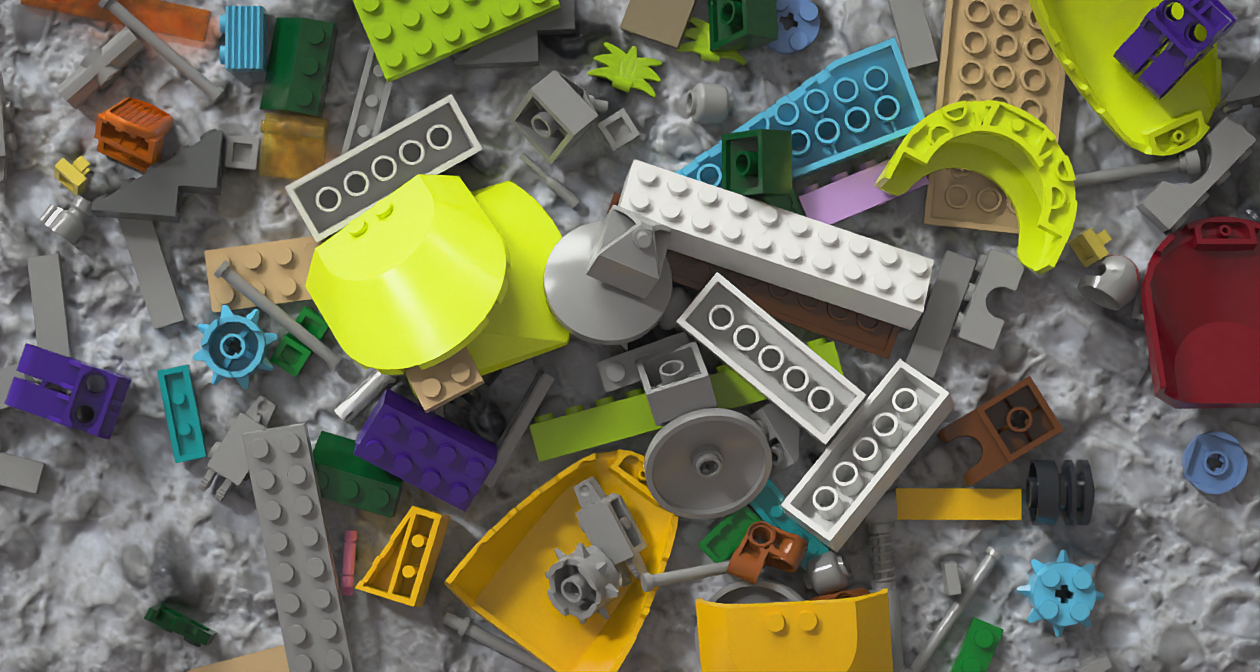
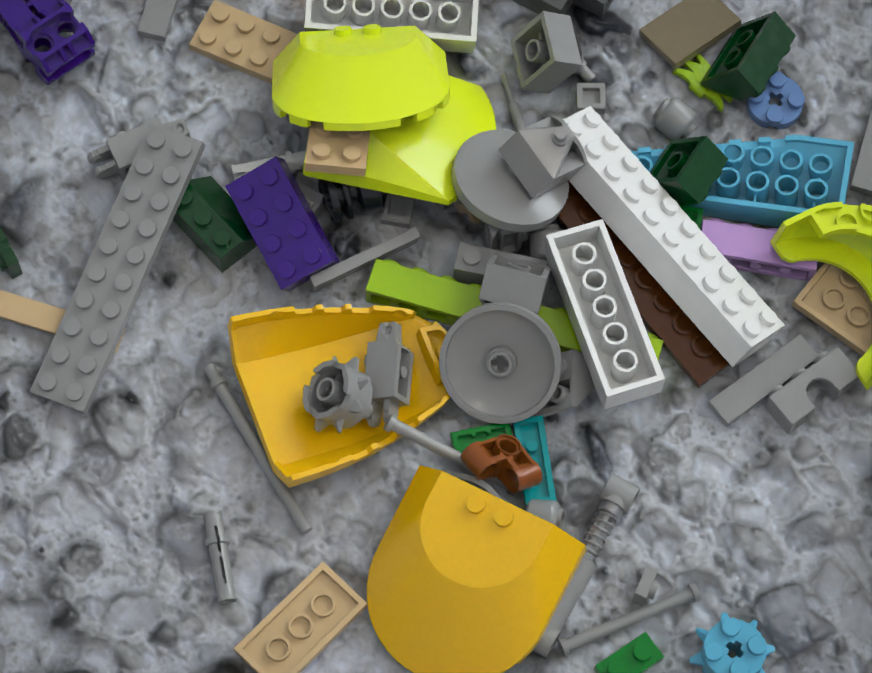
camera: 30 degrees right, 20 degrees down
teal plate [157,364,208,463] -> none
medium azure brick [193,305,278,390] -> none
light grey bar [214,260,343,370] -> none
green slope [270,305,329,378] -> none
bright pink wheel [341,530,357,596] -> none
yellow wedge [355,506,450,607] -> none
lime piece [588,42,662,98] -> none
white brick [781,359,955,553] -> none
yellow tile [894,488,1022,520] -> none
reddish brown brick [936,376,1064,486] -> none
black wheel [1026,460,1095,525] -> none

